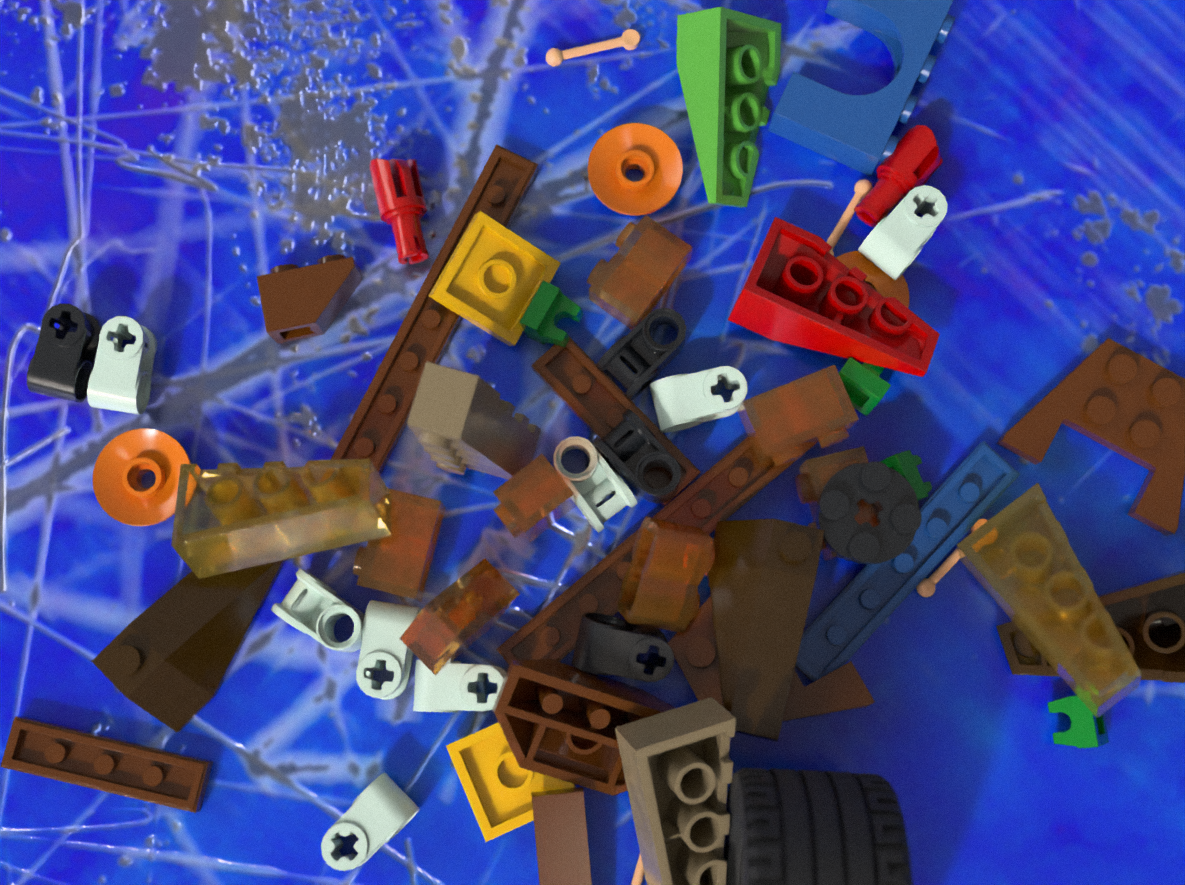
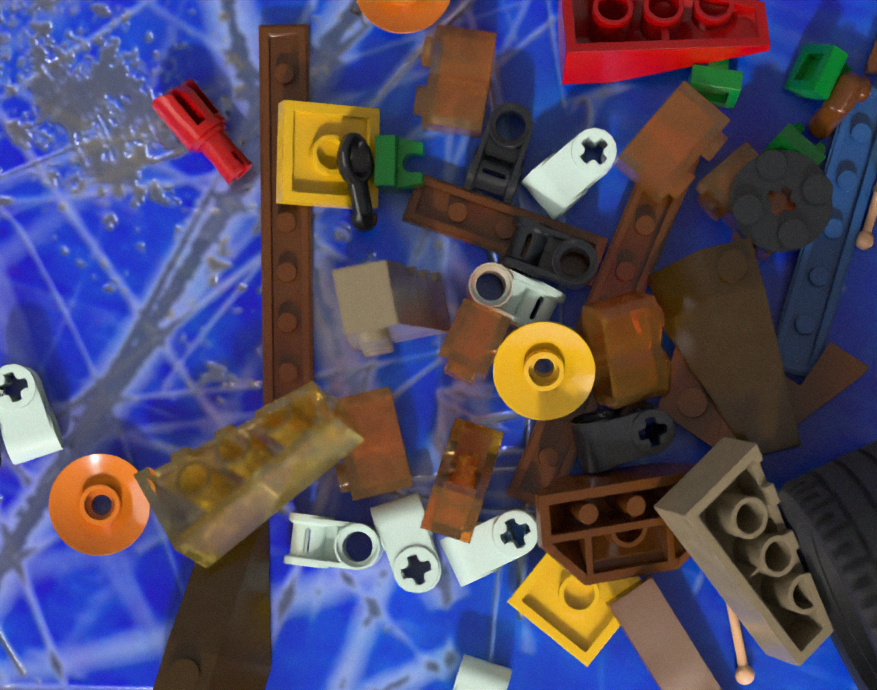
camera: 25 degrees left, 5 degrees up
reddish brown slope [257,254,363,344] -> none
none -> black piece [337,132,378,232]
none -> yellow dish [493,321,595,421]
none -> green tile [784,43,852,102]
none -> reddish brown arm [807,71,871,139]

